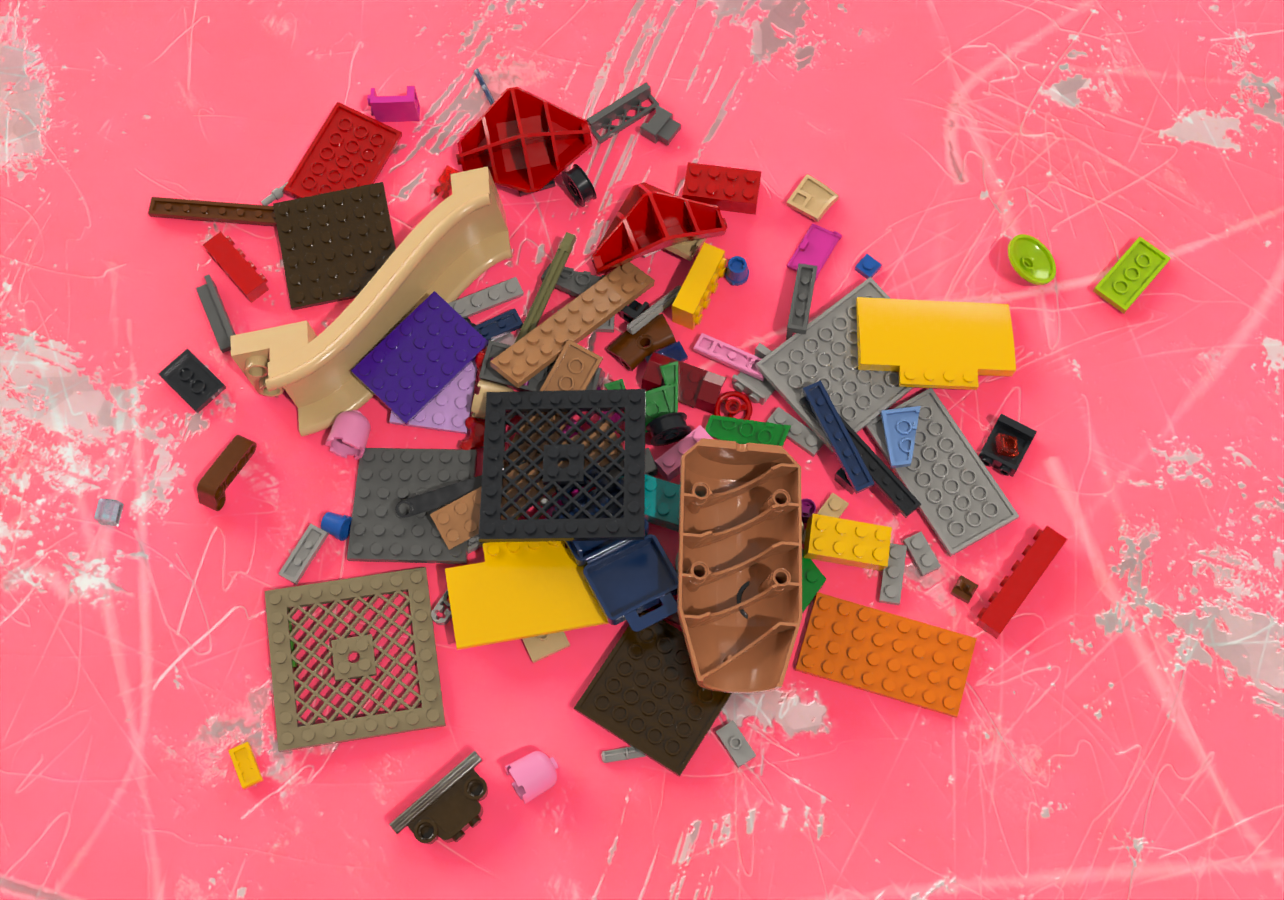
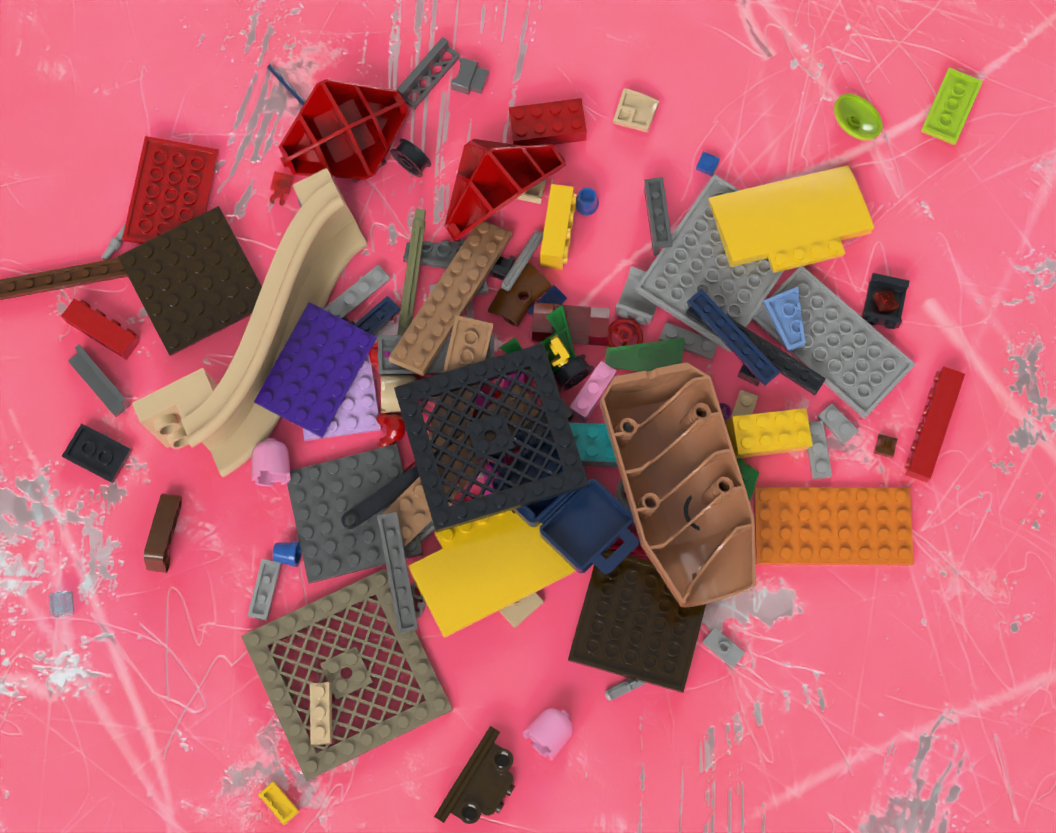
camera: 20 degrees left, 5 degrees up
dark pink panel [367,86,420,122] -> none
bright pink plate [693,333,765,381] -> none
dark pink door [787,223,842,281] -> none
none -> tan plate [310,682,332,745]
none -> dark grey plate [377,512,418,633]
none -> yellow bracket [549,335,570,367]

